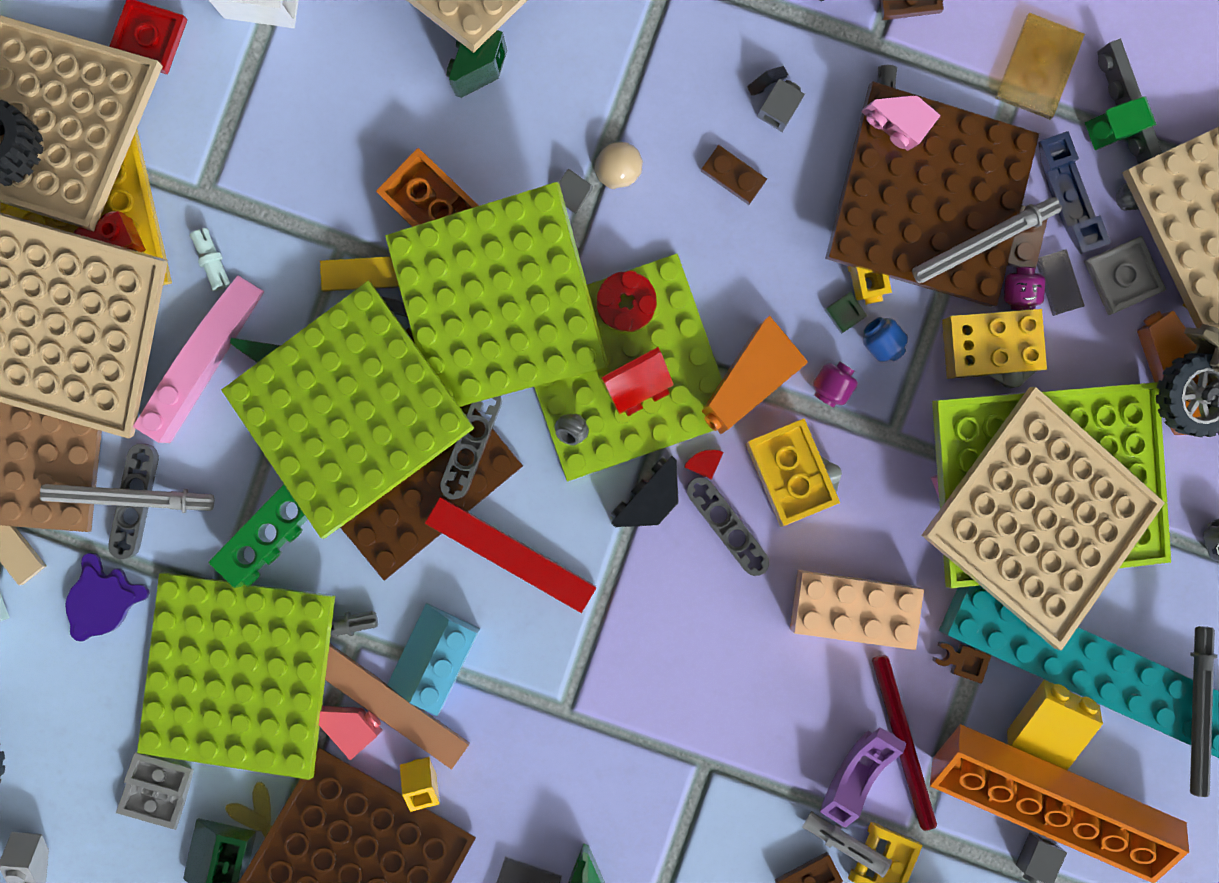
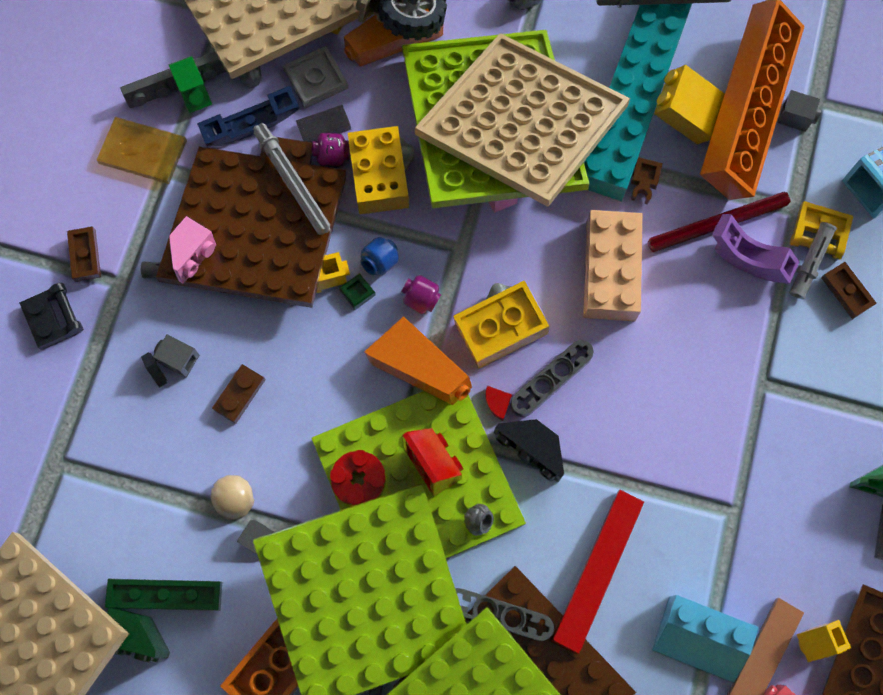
camera: 95 degrees left, 15 degrees down
none -> dark green plate [105,579,223,611]

